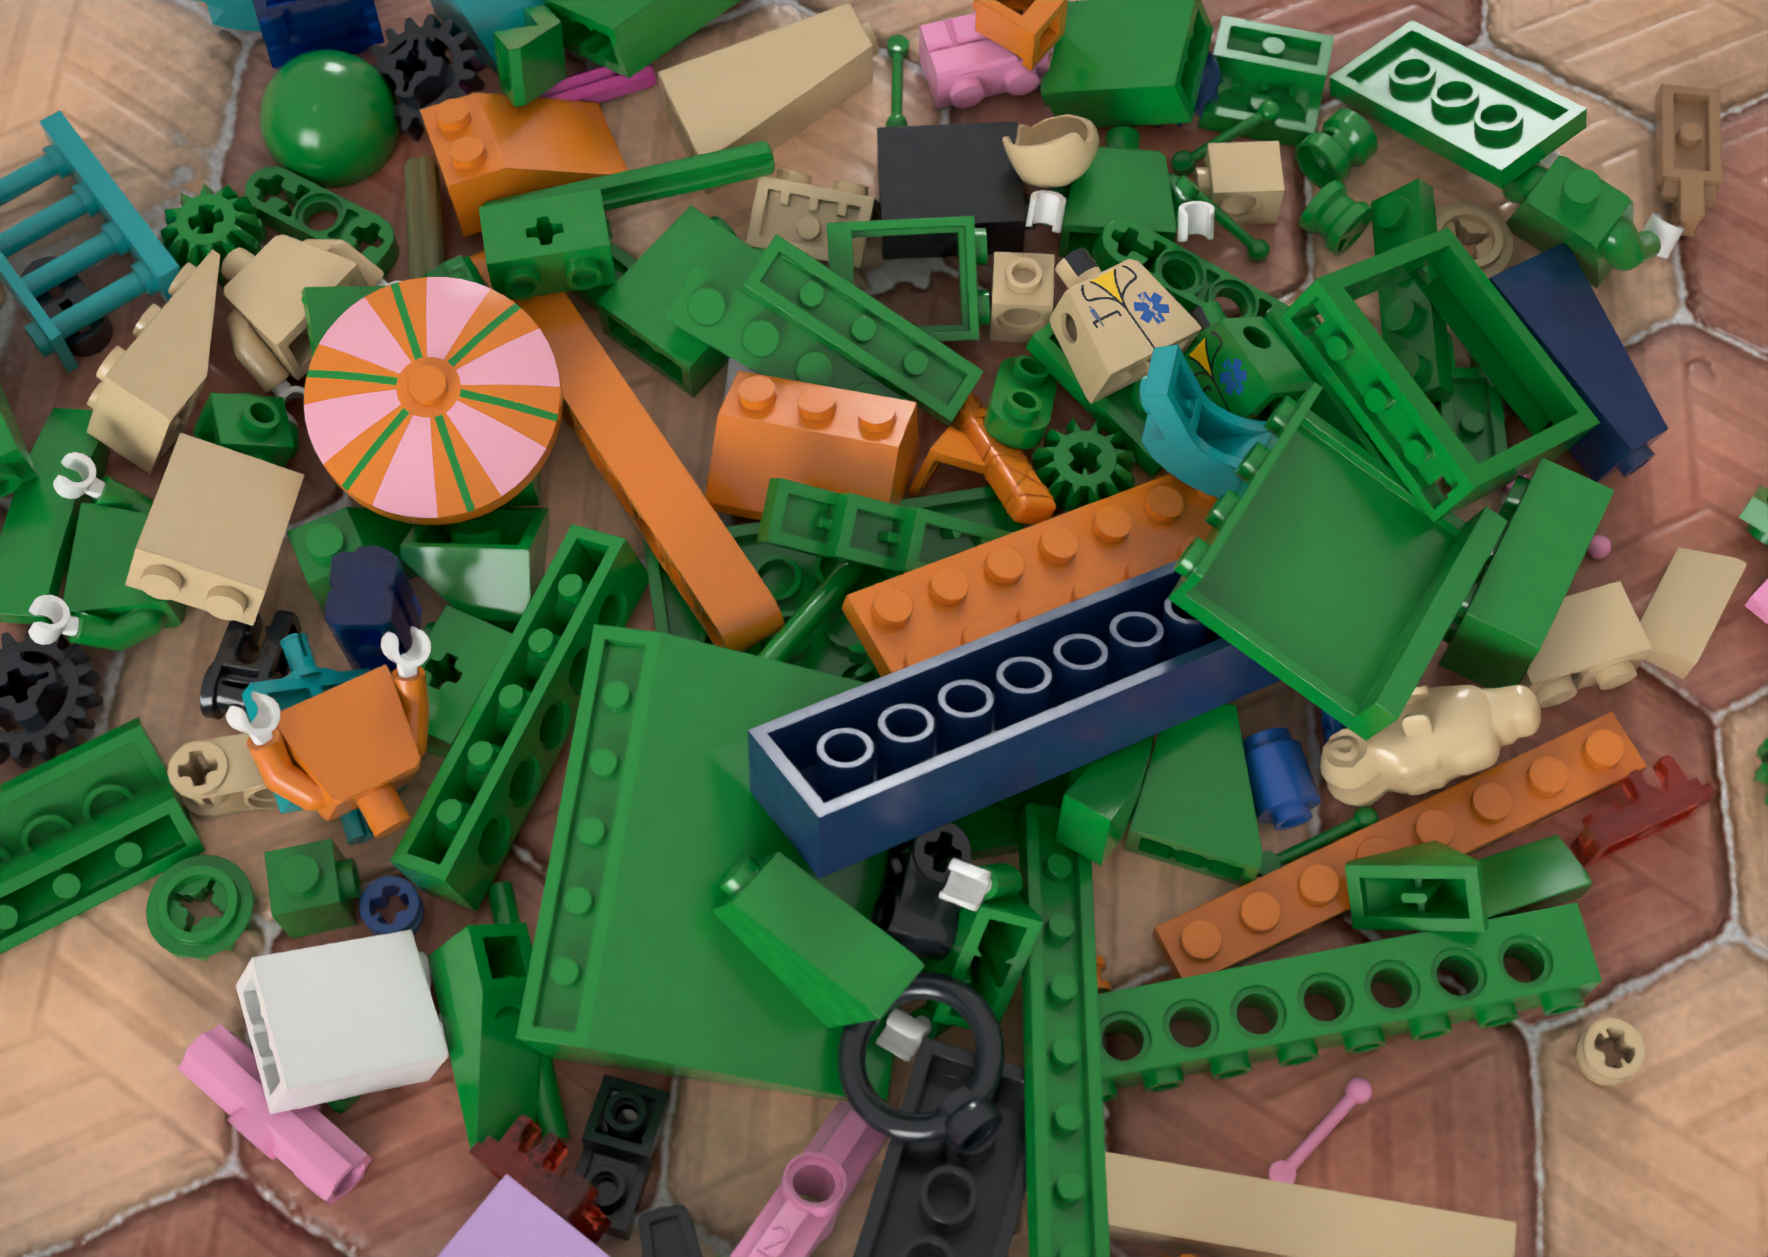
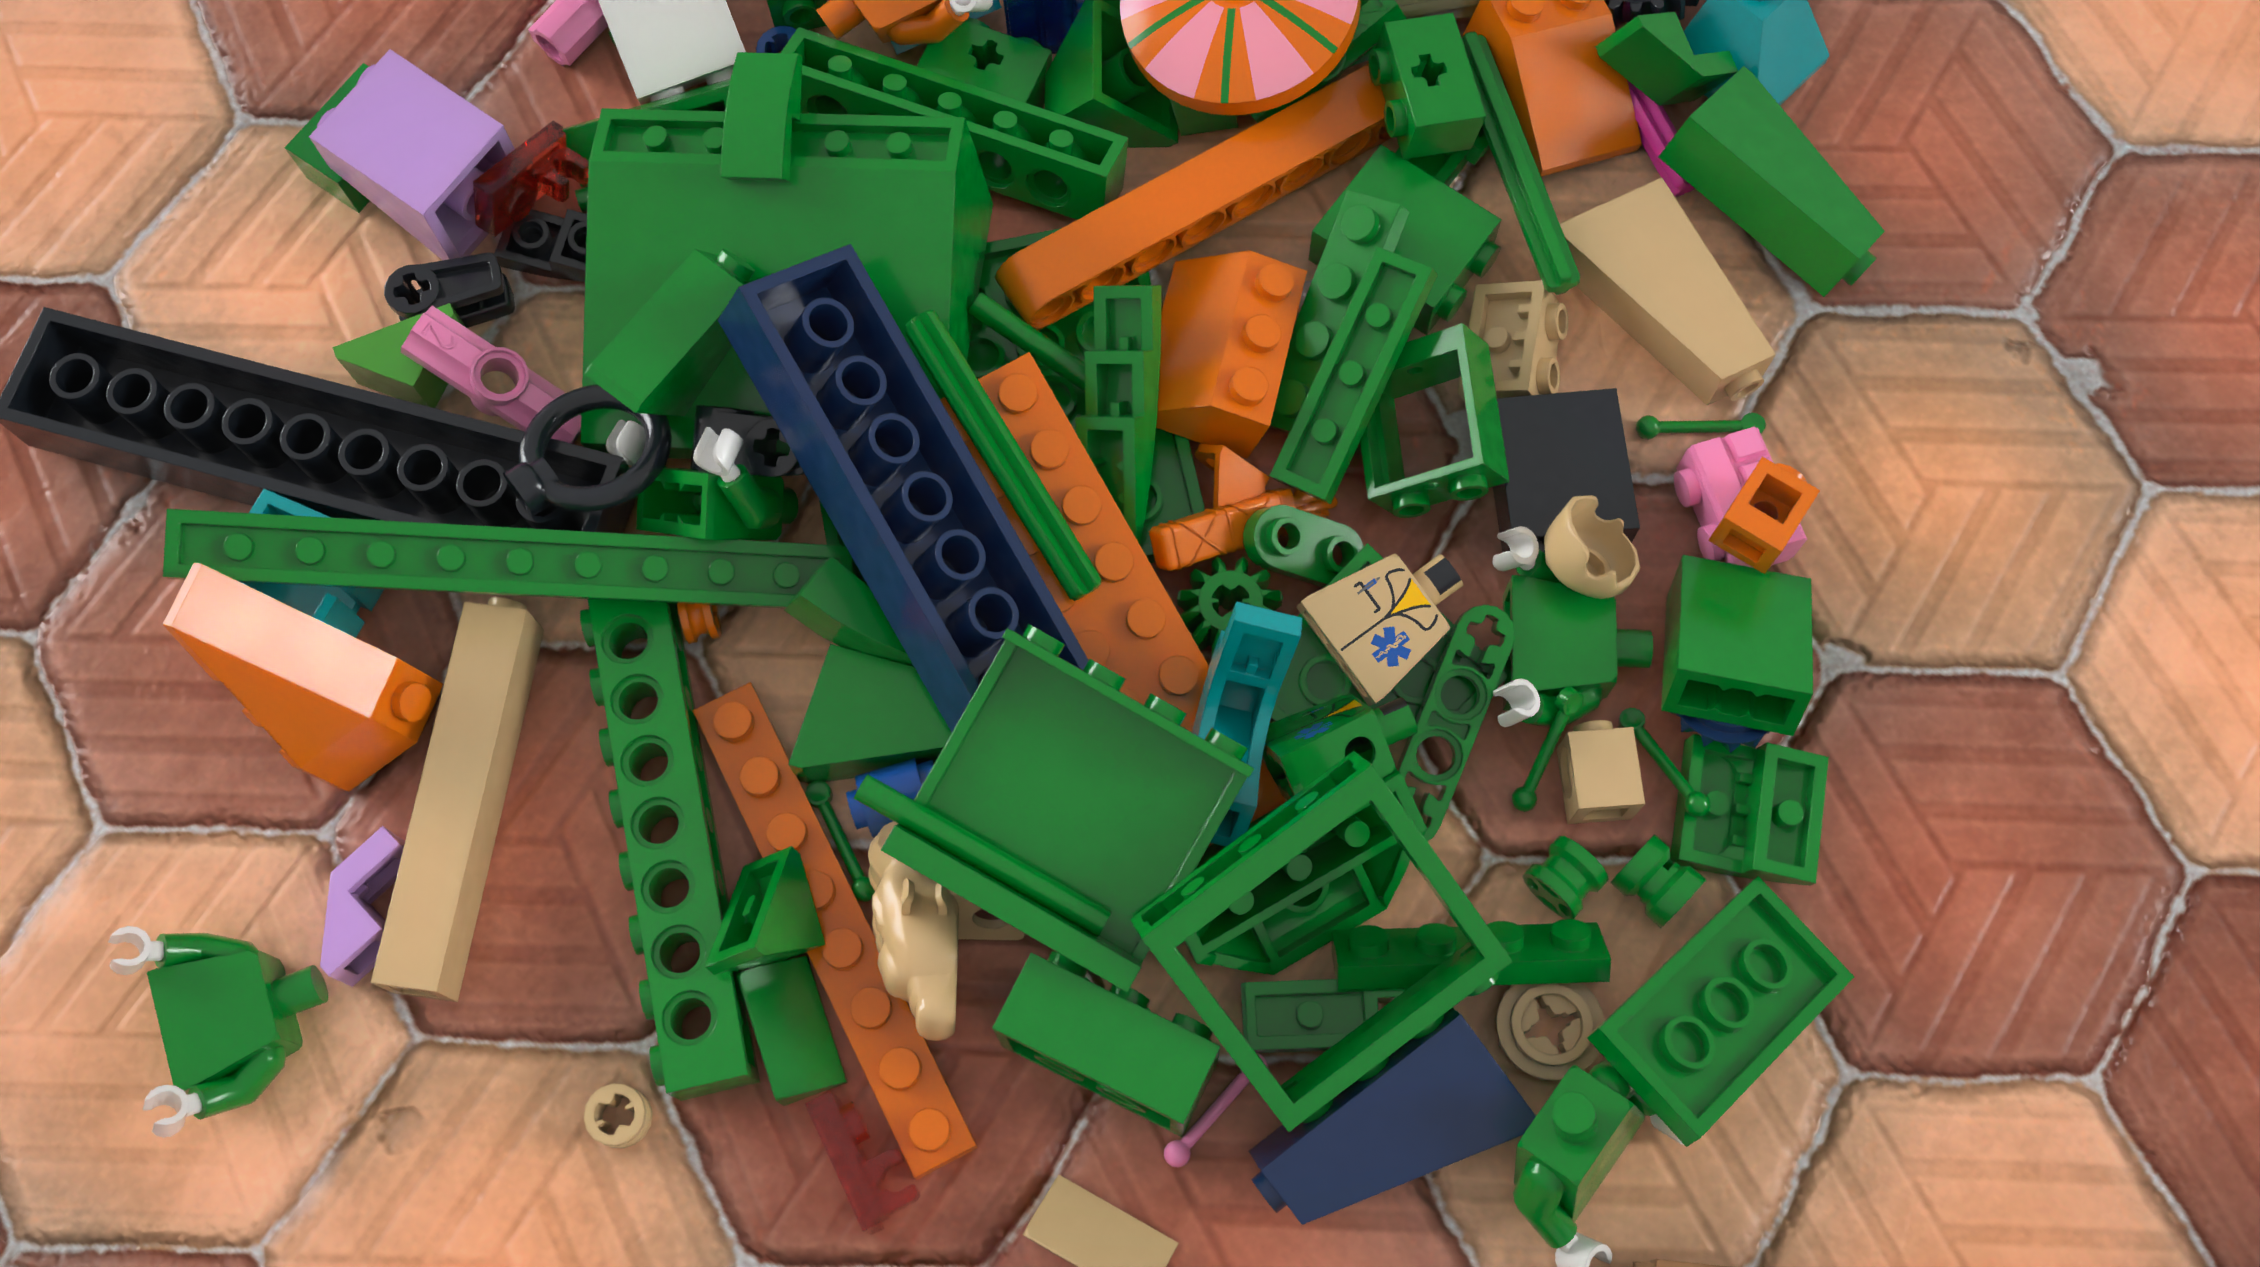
camera: 90 degrees right, 5 degrees up
tan brick [989,252,1055,343] -> none
bright pink hinge [1267,1077,1373,1184] -> none
tan slope [1518,581,1652,708] -> none
none -> green slope [720,52,802,182]
none -> green bar [853,774,1111,937]
none -> green axle [905,310,1101,601]

